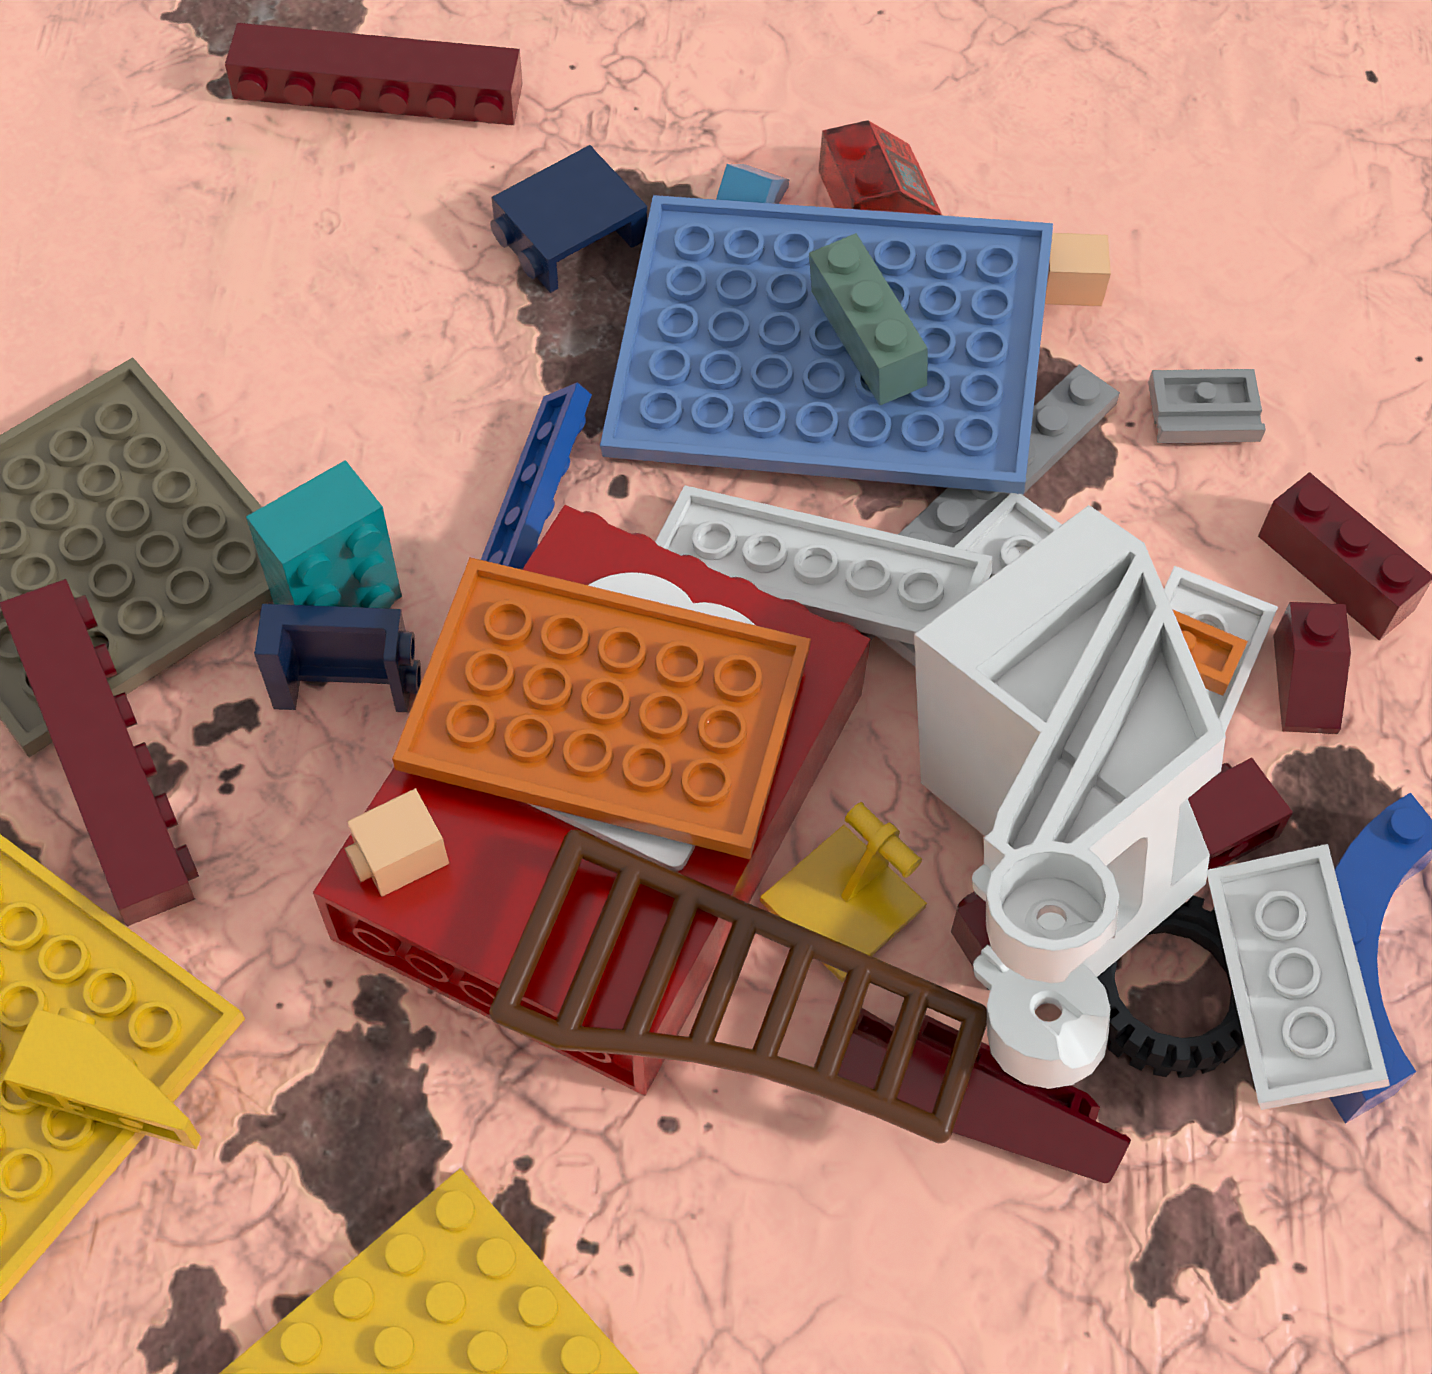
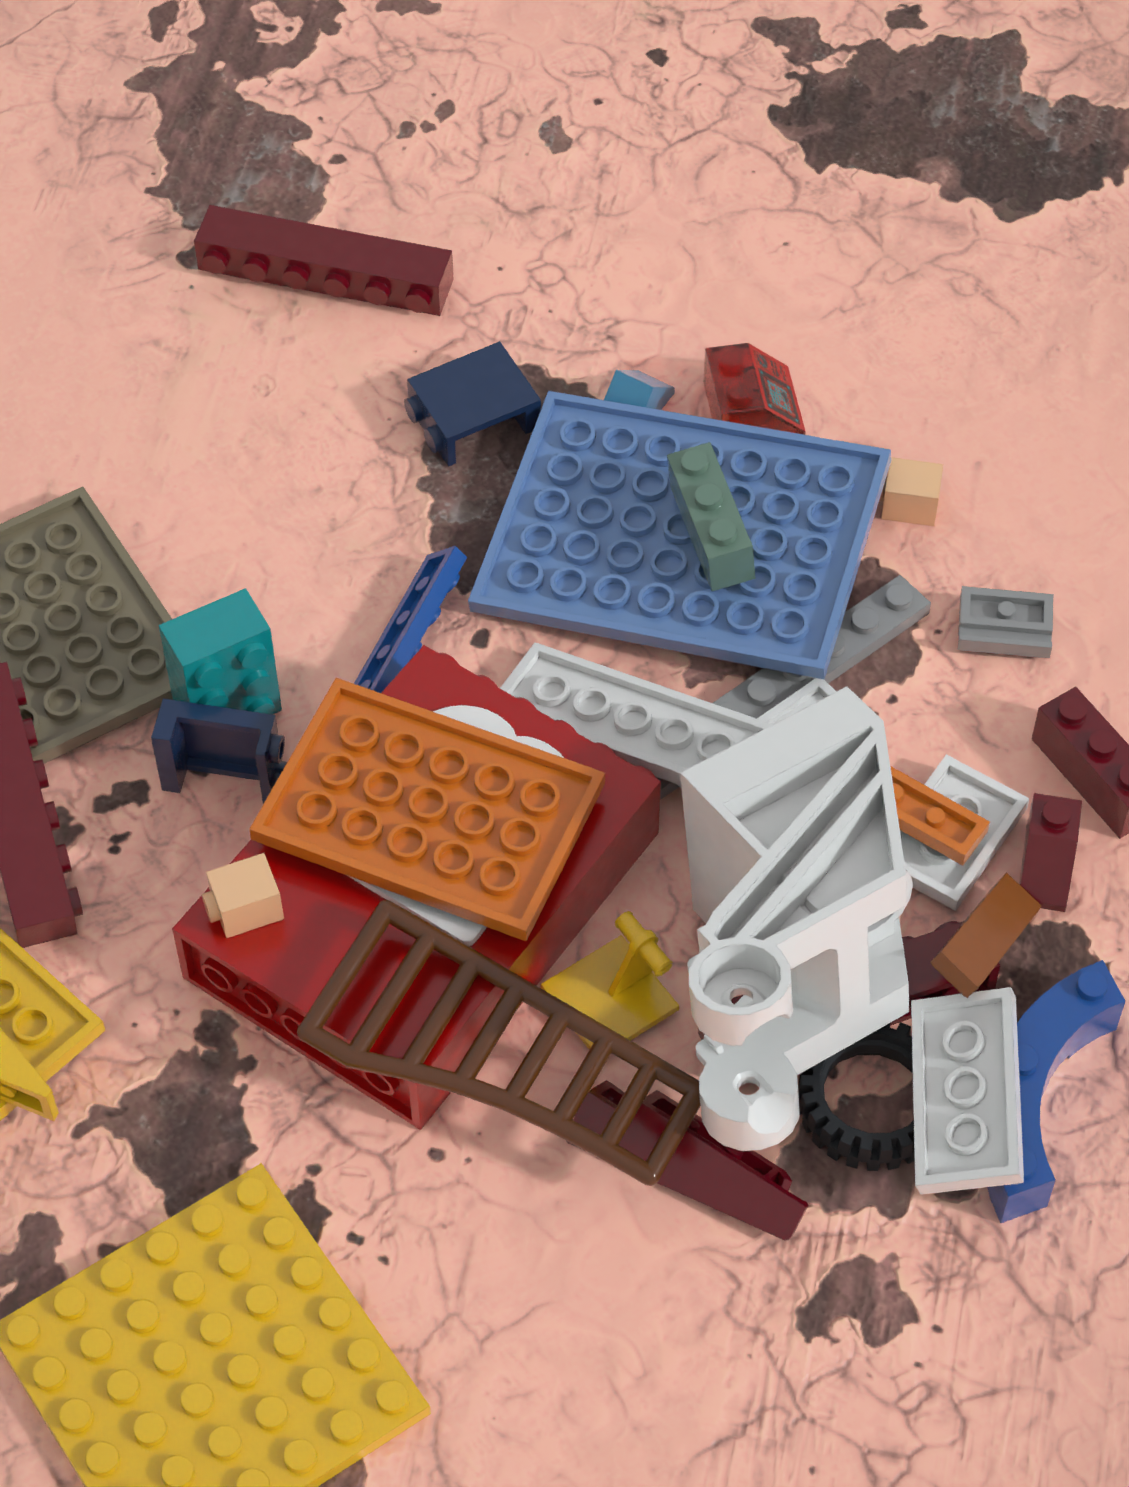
camera: 10 degrees right, 5 degrees down
none -> dark orange tile [930,872,1042,998]

